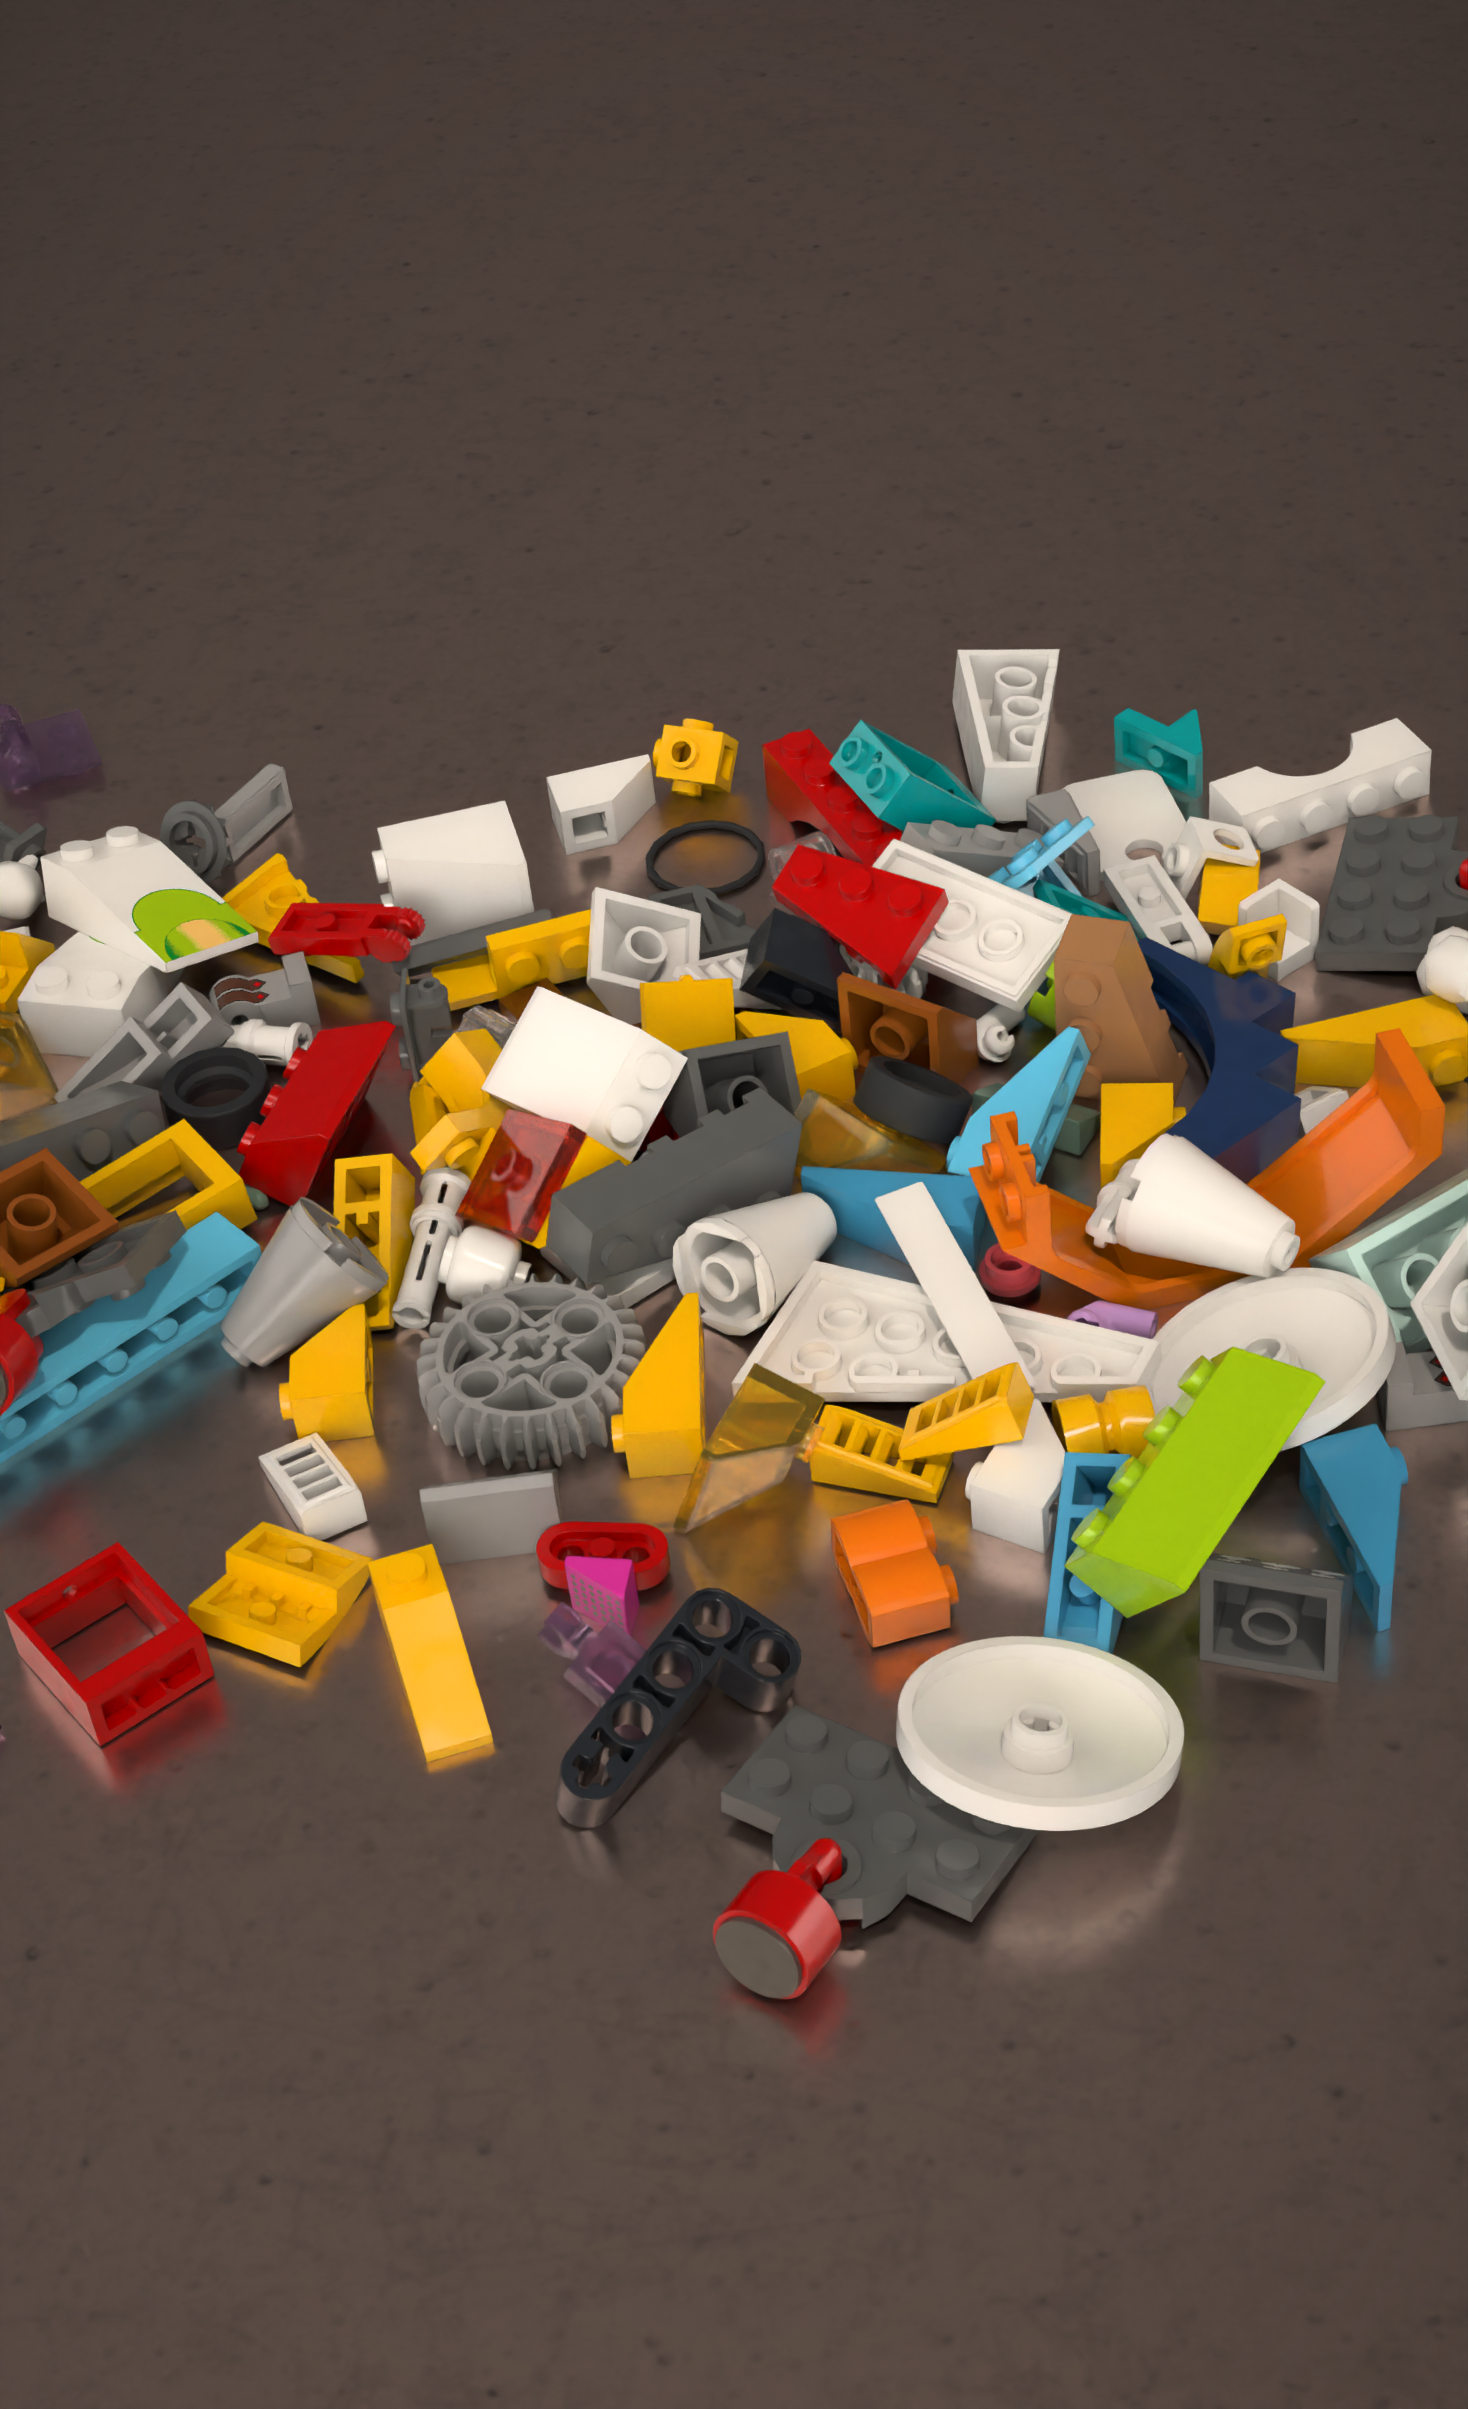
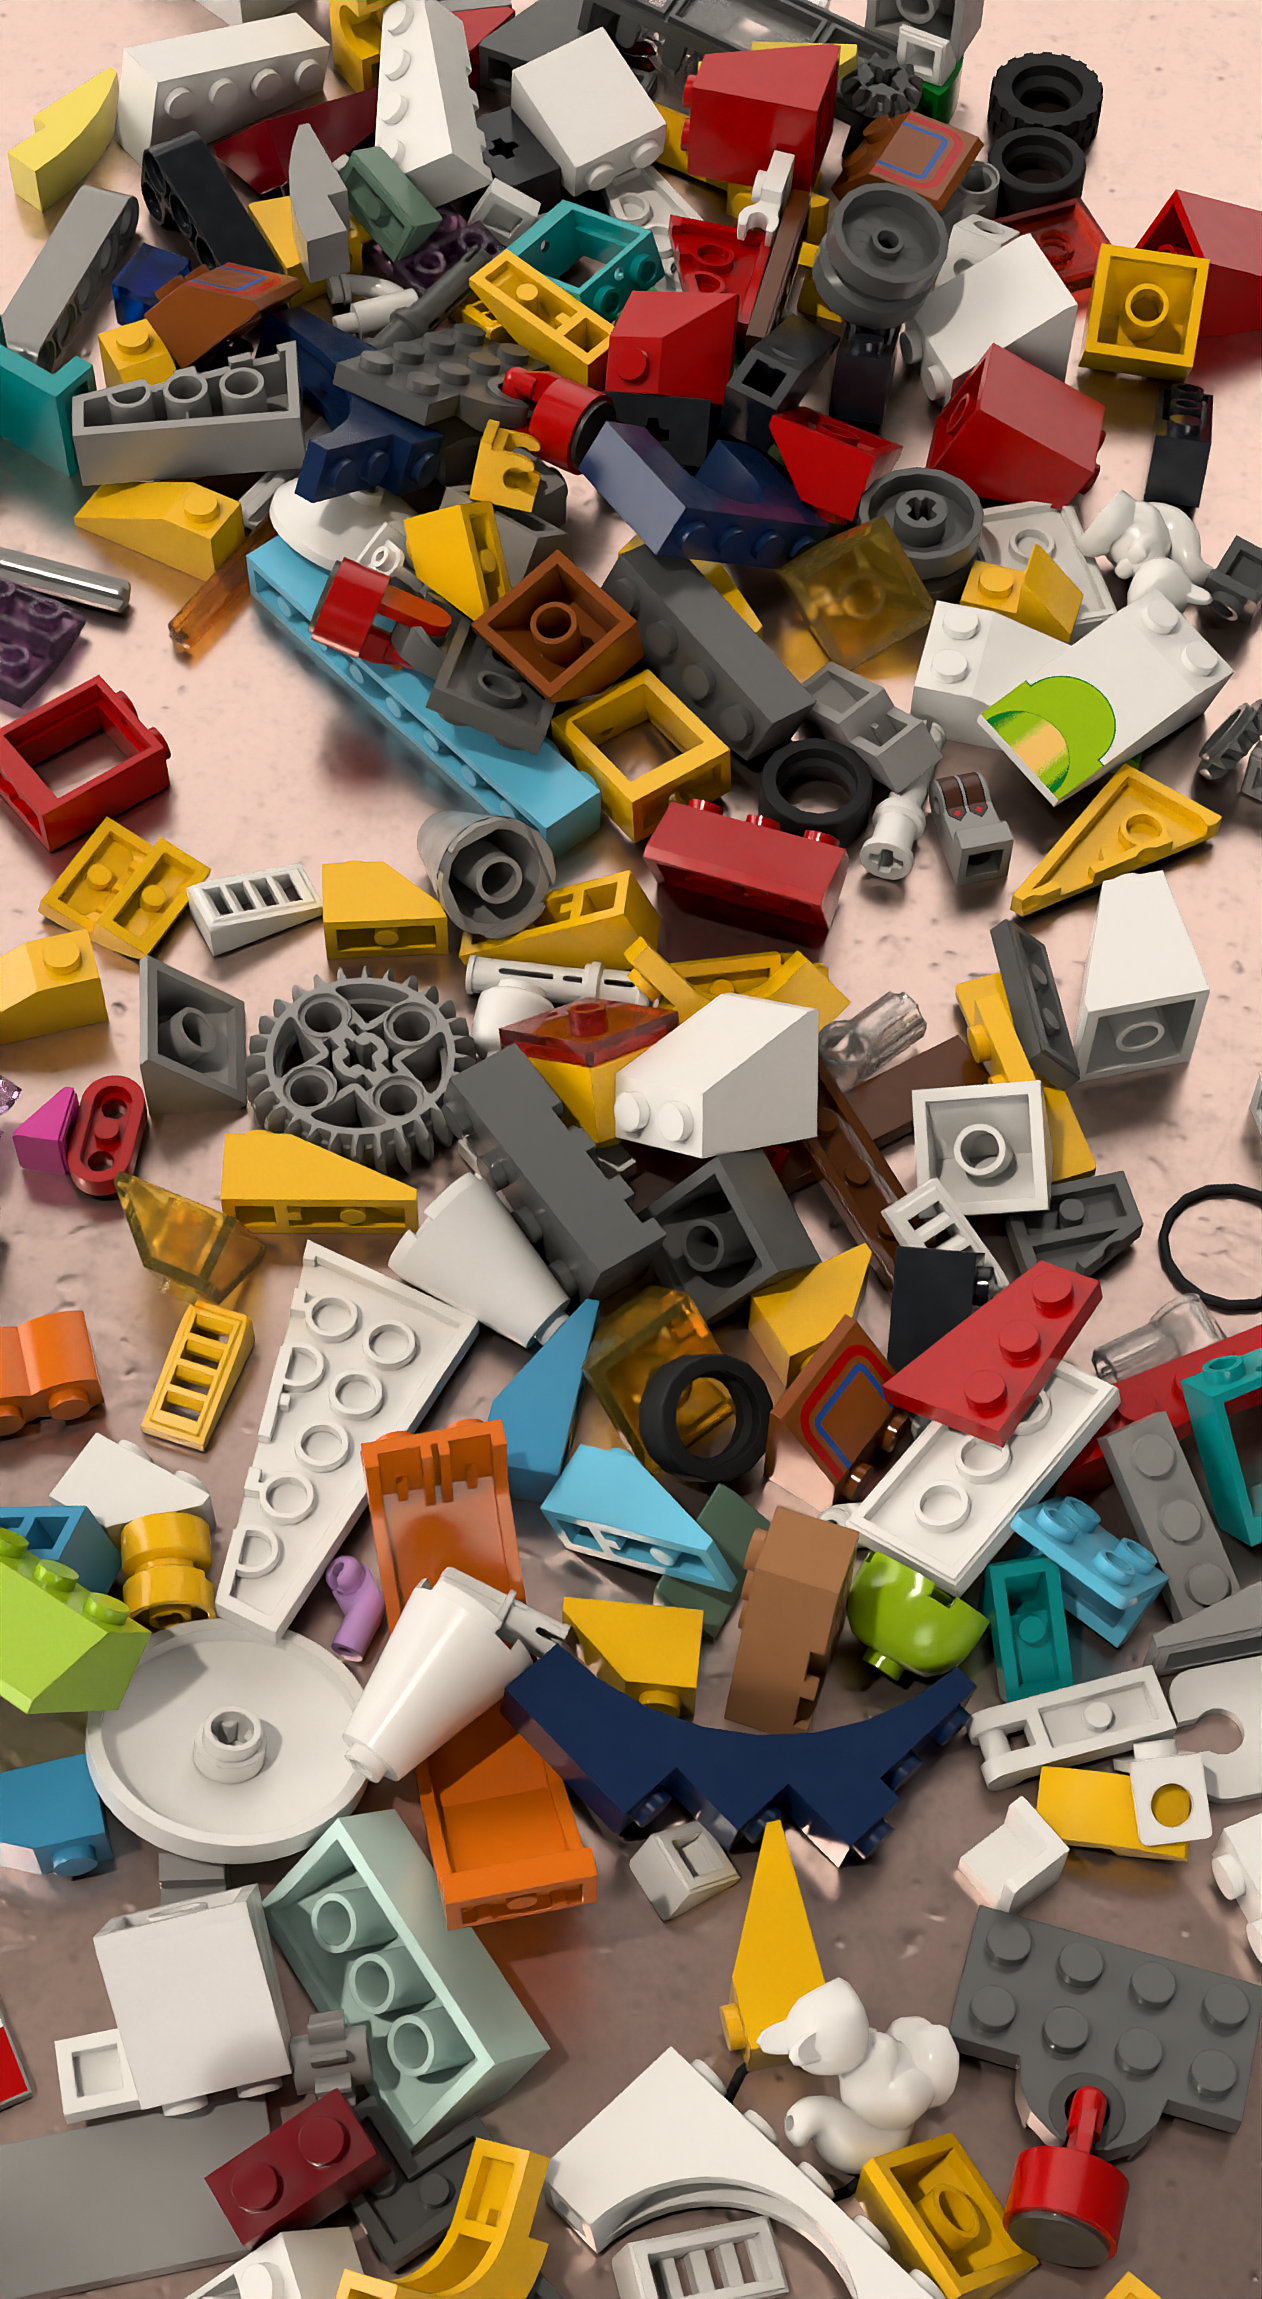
camera: 85 degrees right, 15 degrees up
red hinge [267,903,426,963] -> none
dark grey hinge [390,968,454,1083] -> none
yellow piece [639,975,736,1052] -> none
white sticker [875,1182,1036,1387] -> none
yellow slope [898,1362,1034,1461] -> none
yellow slope [1208,914,1287,980] -> none

